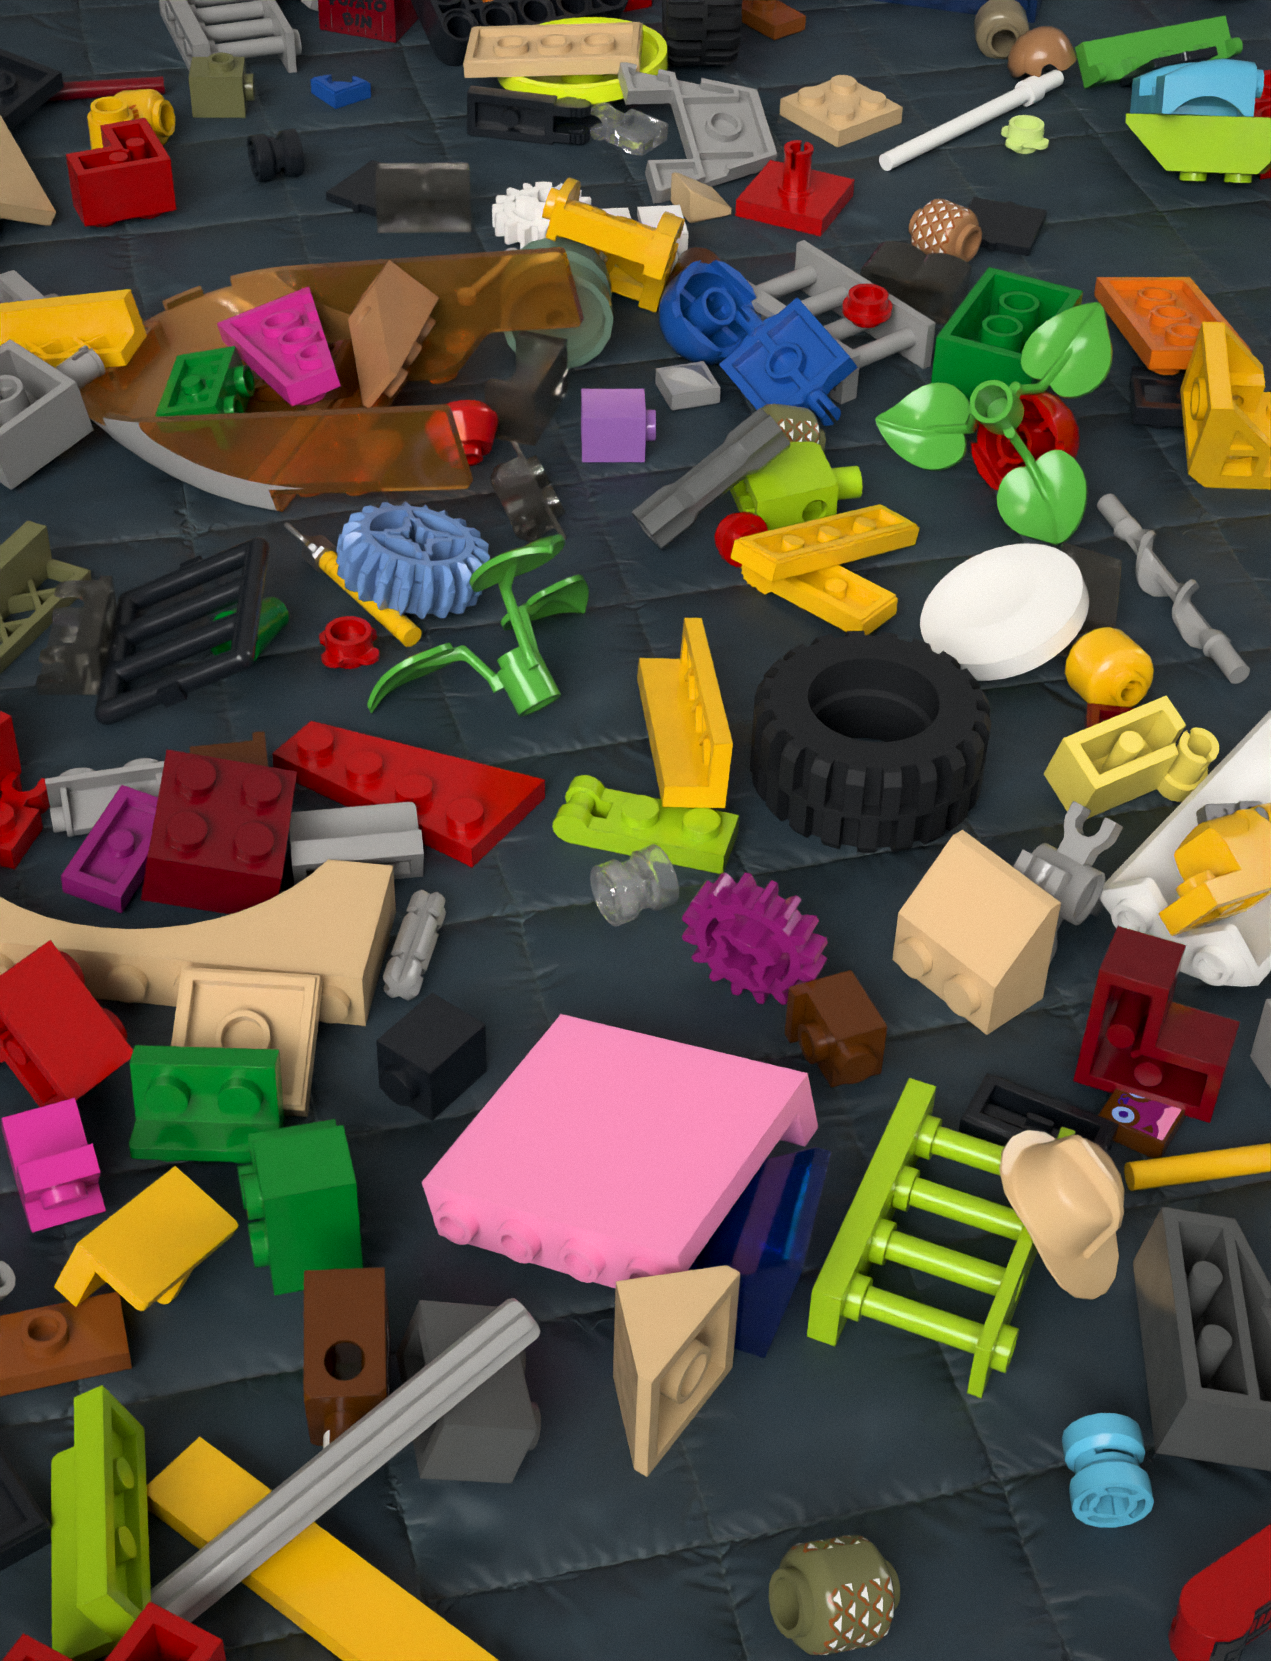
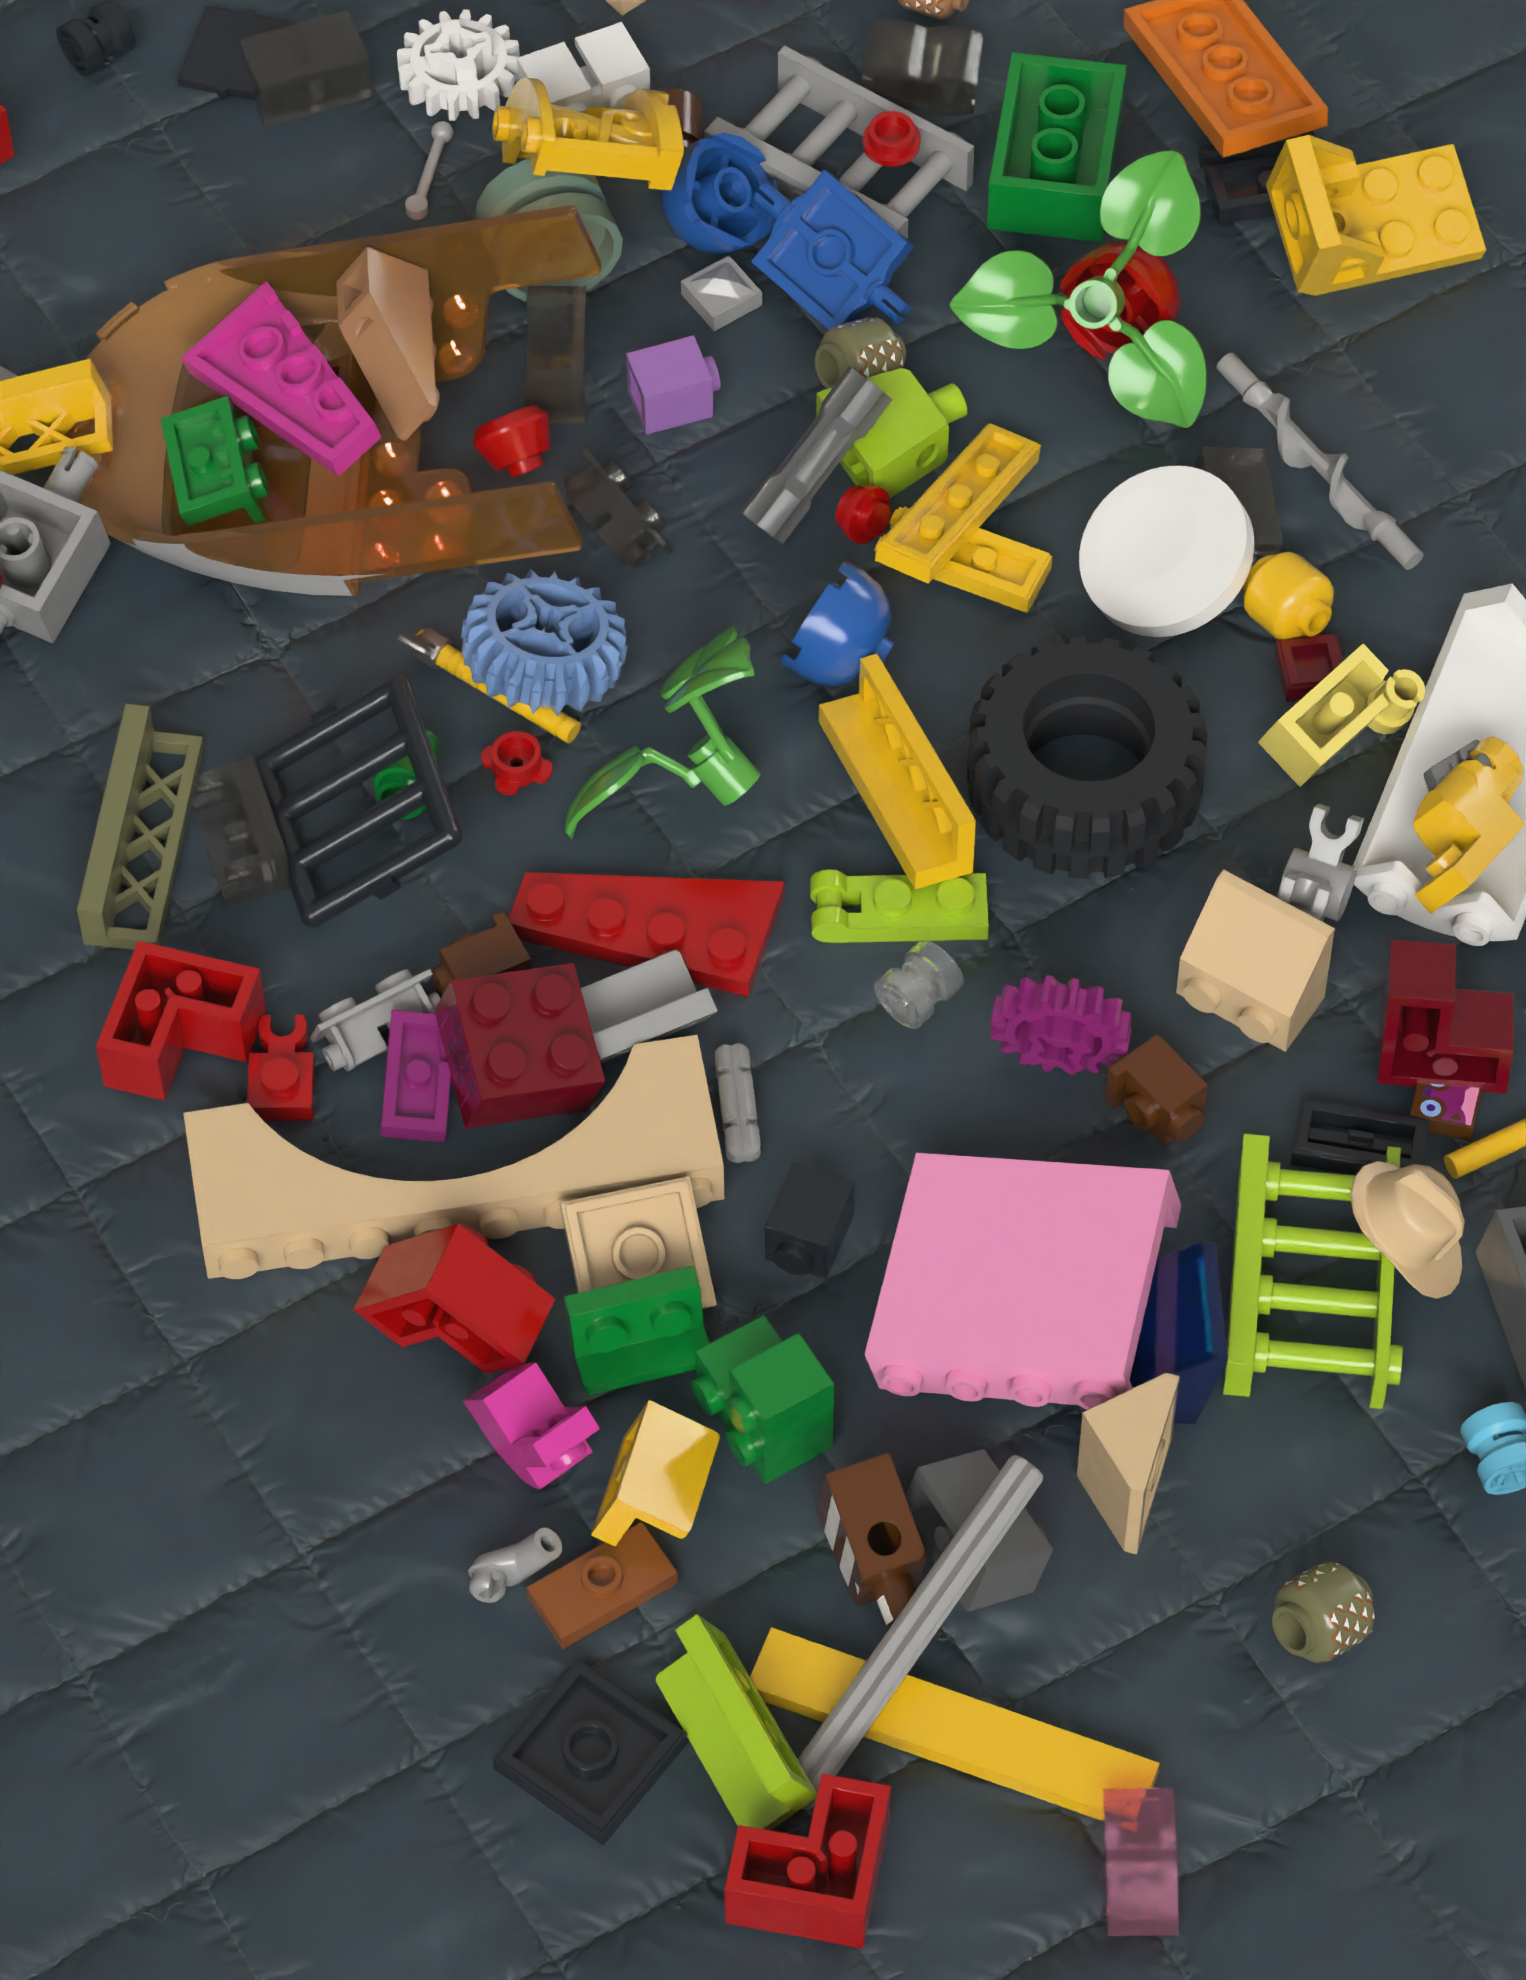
camera: 15 degrees left, 15 degrees up
none -> blue cylinder [780,560,895,687]

